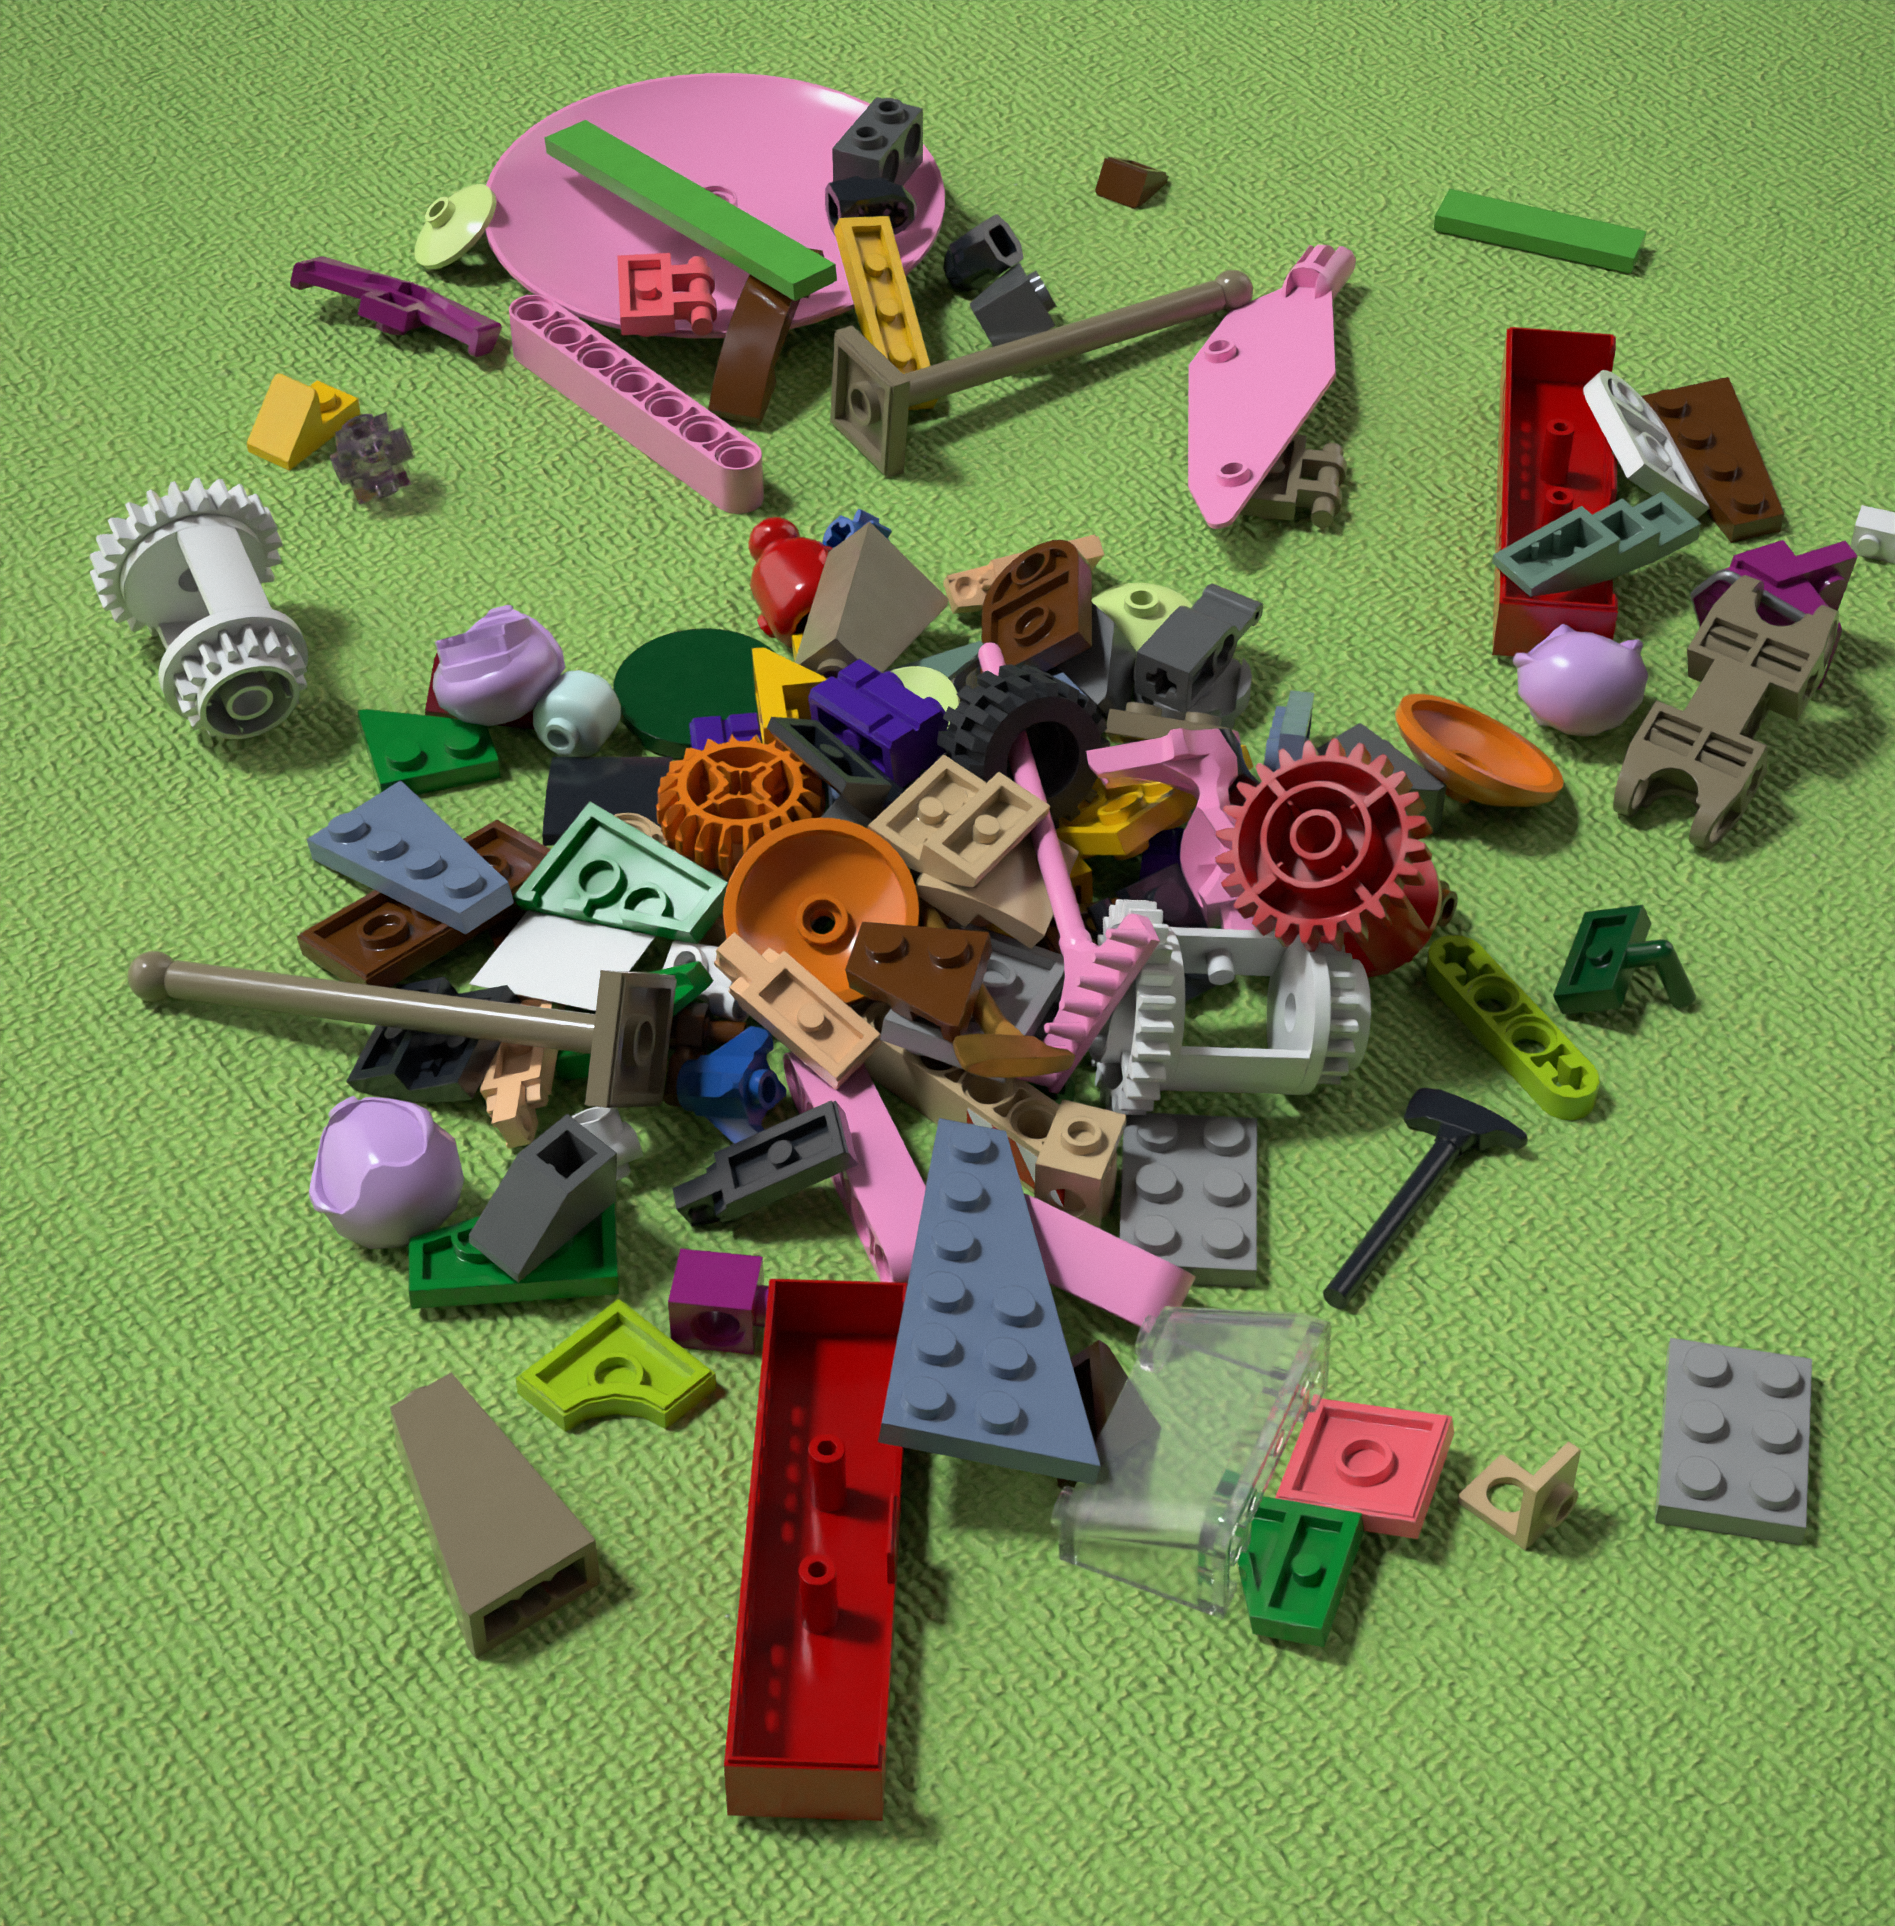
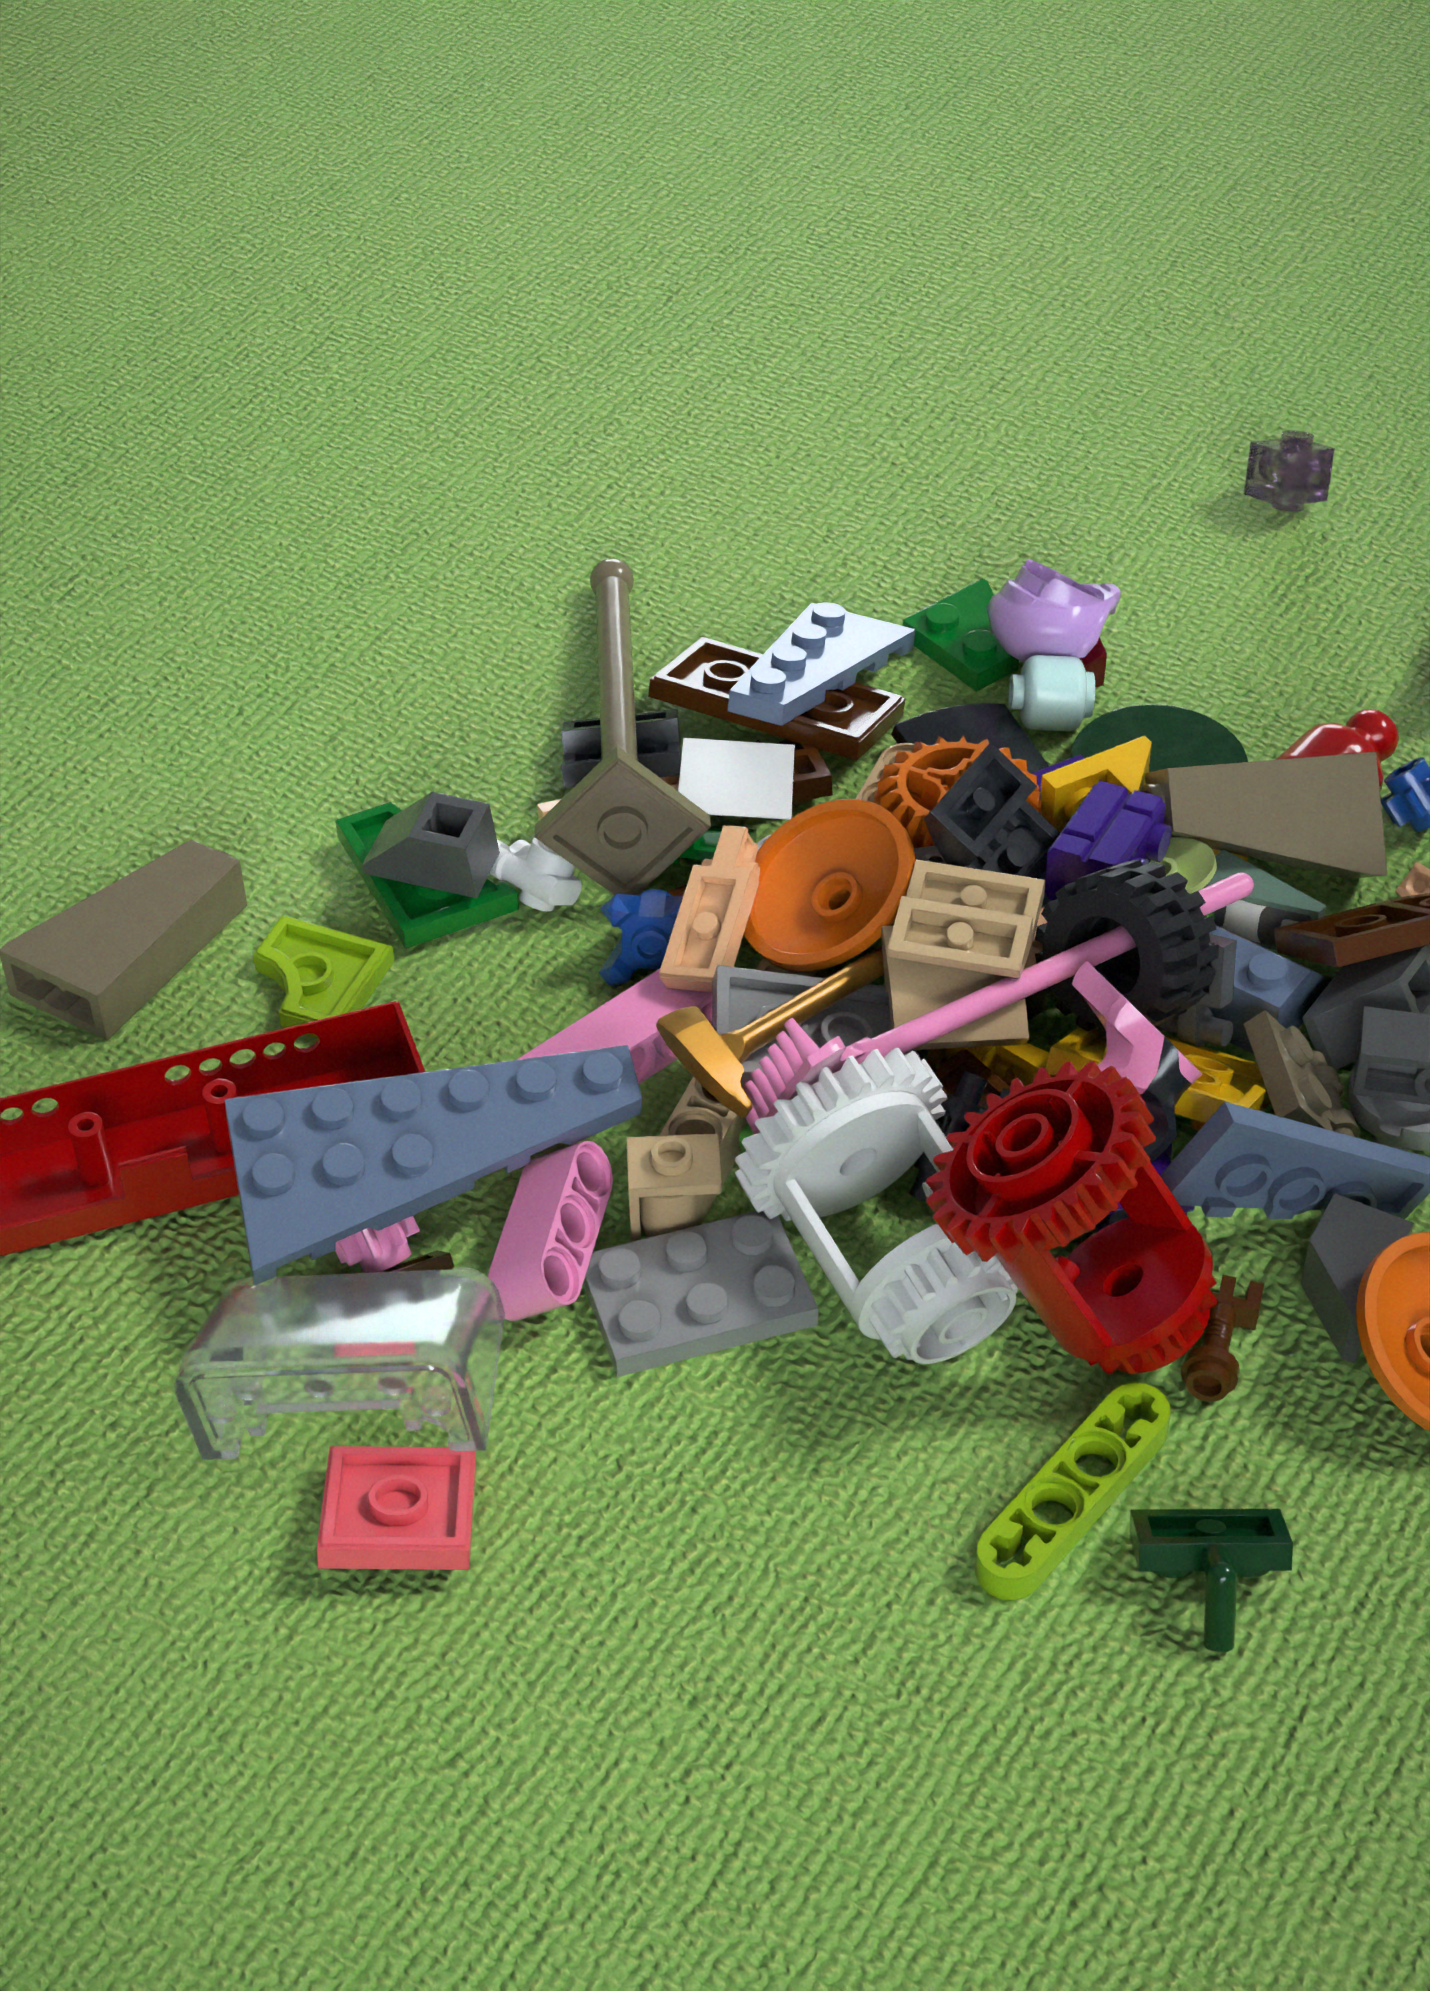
camera: 70 degrees right, 0 degrees up
white piece [90,478,308,739] -> none
yellow slope [247,373,361,471] -> none
lavender helmet [309,1096,464,1249] -> none
wing [513,802,728,944] -> none
magenta brick [668,1248,769,1355] -> none
black hinge [672,1100,858,1226] -> none
reddish brown wing [845,922,992,1044] -> none
green wing [1224,1490,1364,1648] -> none
black piece [1323,1088,1528,1309] -> none
tan bracket [1458,1441,1581,1551] -> none
light grey plate [1655,1338,1812,1545] -> none

